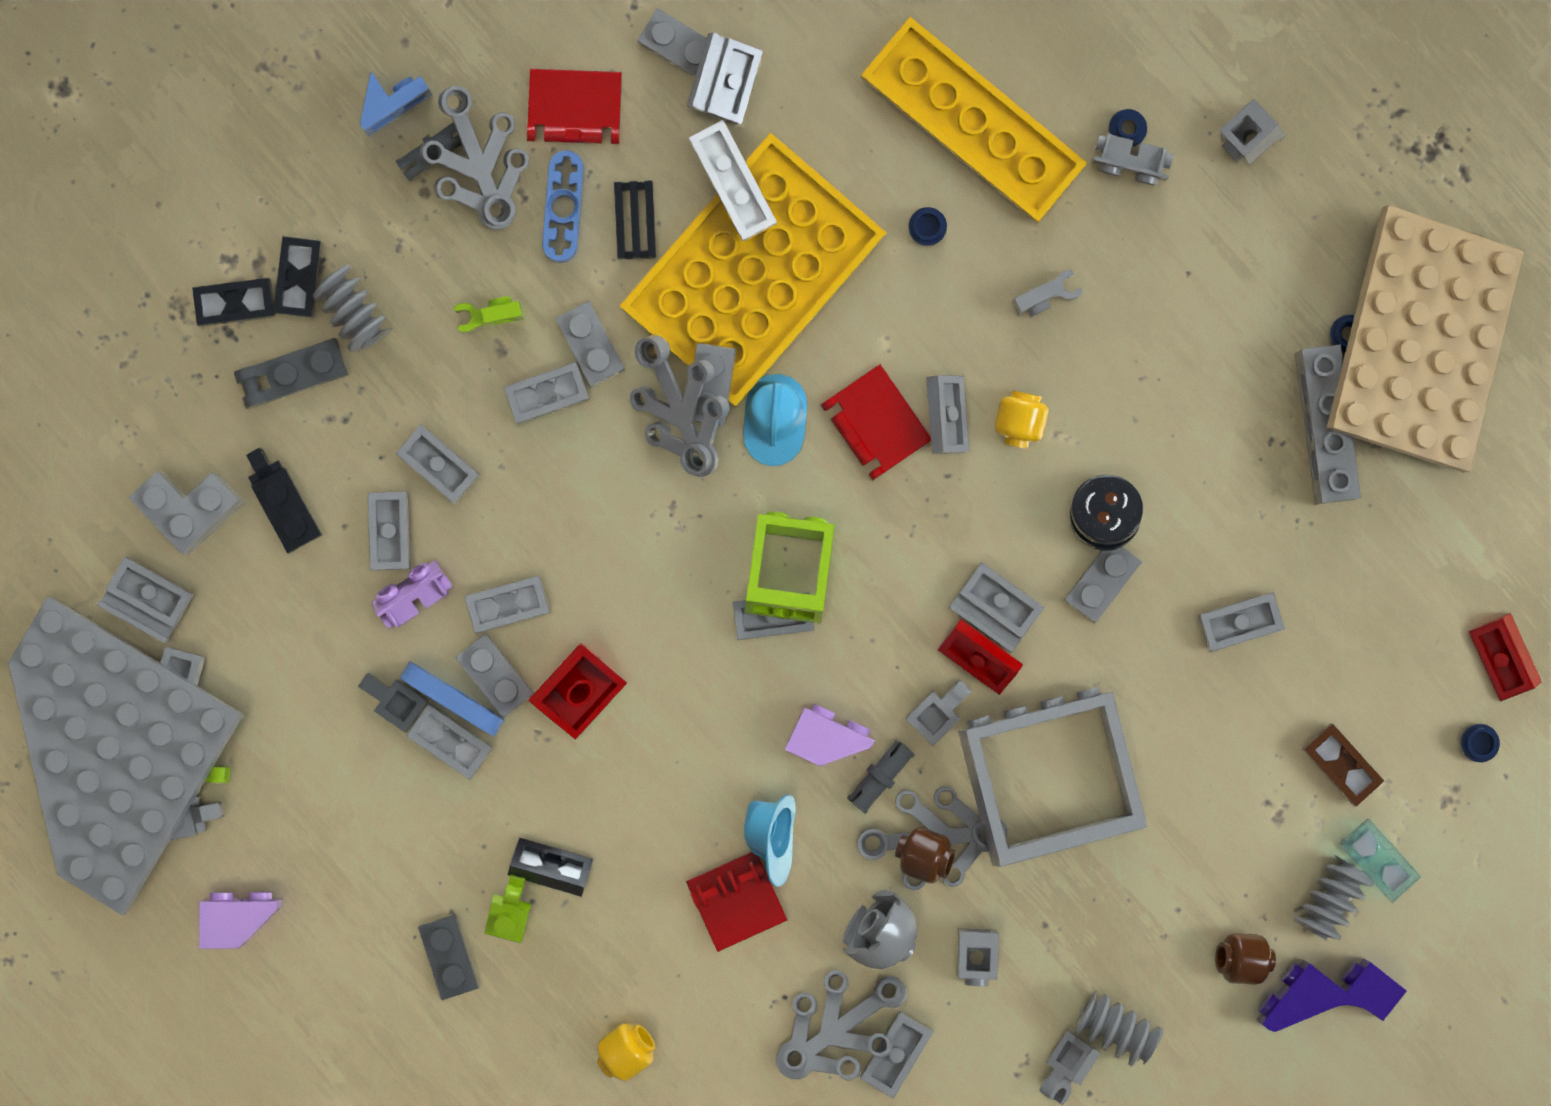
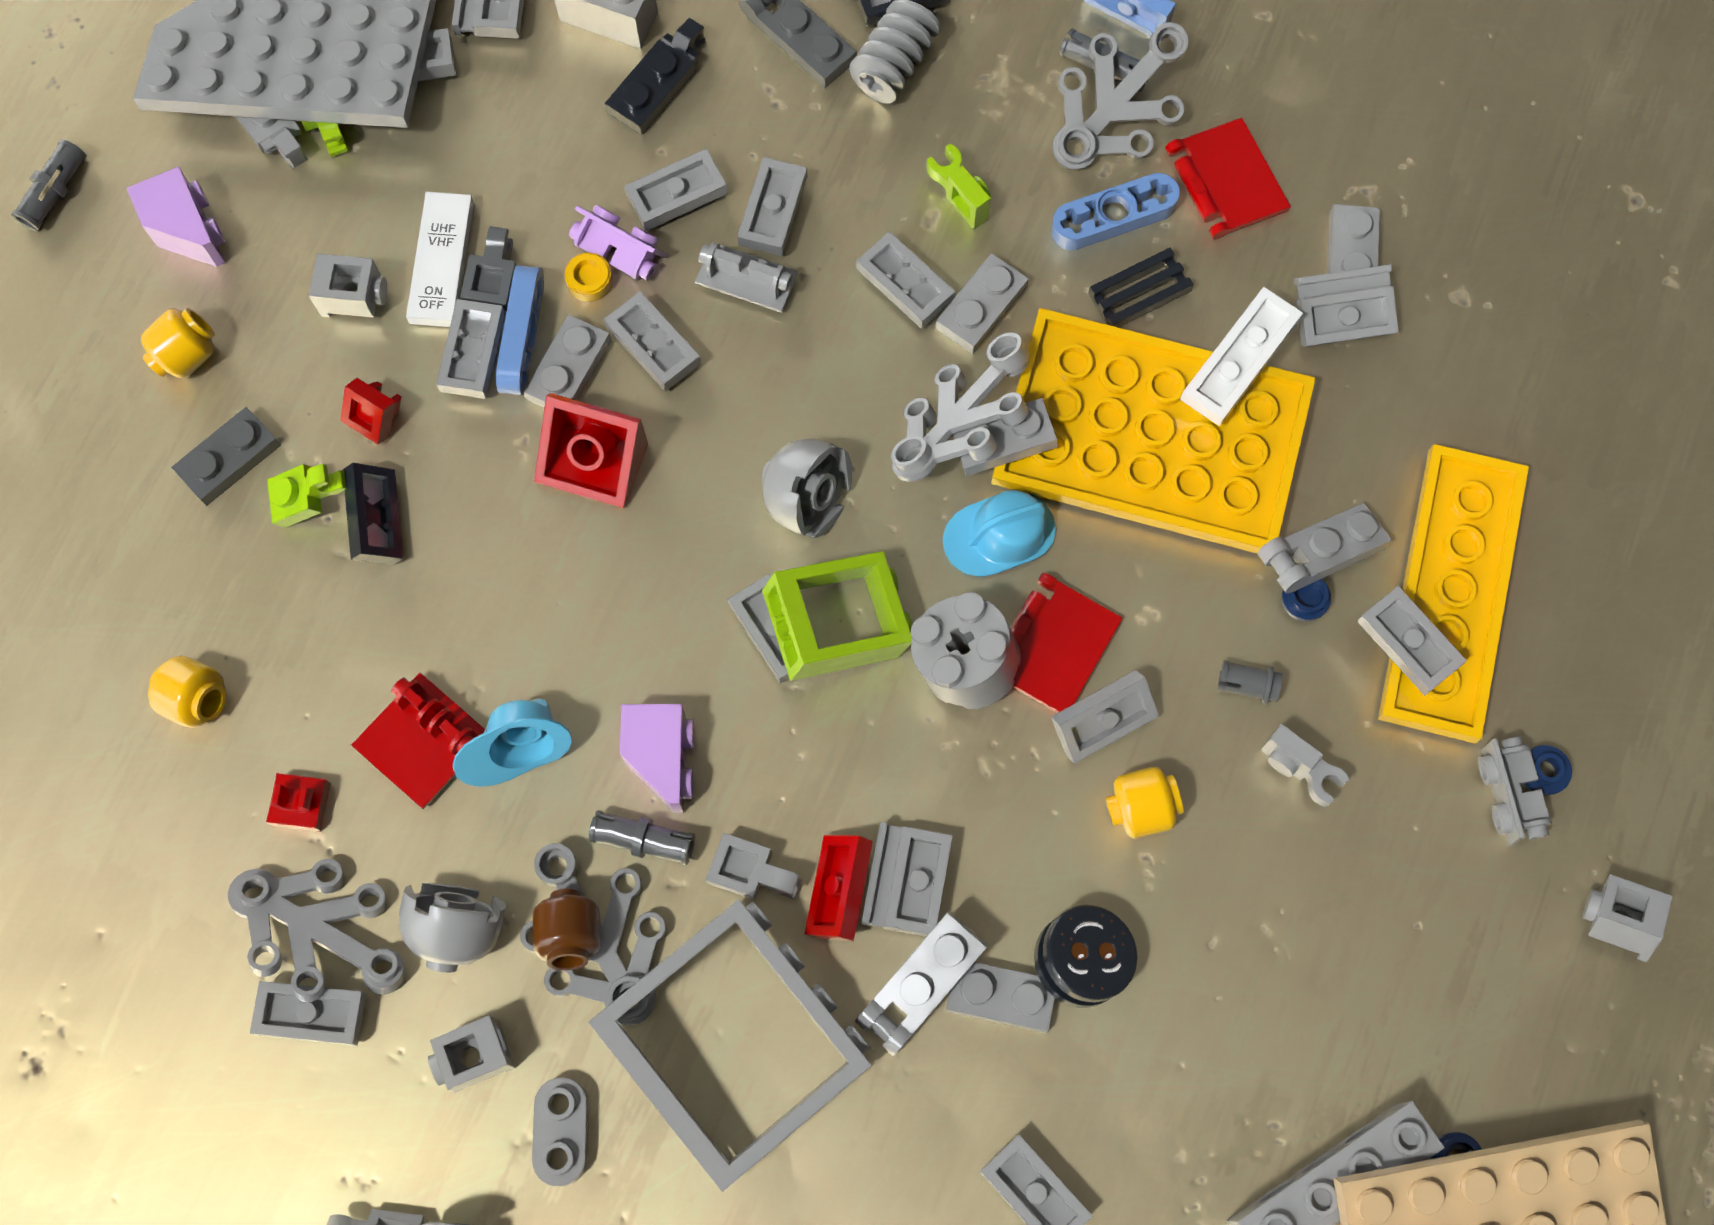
camera: 70 degrees right, 15 degrees down
none -> dark grey pin [11,139,87,231]
none -> yellow head [141,308,215,378]
none -> red tile [266,773,331,832]
none -> light grey brick [309,254,387,317]
none -> red tile [340,377,402,445]
none -> white tile [406,192,474,327]
none -> light grey plate [532,1078,589,1186]
none -> yellow tile [564,253,613,302]
none -> light grey hinge [695,242,798,313]
none -> light grey cylinder [762,439,852,538]
none -> plate [855,911,989,1056]
none -> light grey brick [911,592,1021,709]
none -> dark grey pin [1217,660,1283,705]
none -> light grey plate [1257,503,1392,594]
none -> light grey plate [1357,586,1467,696]

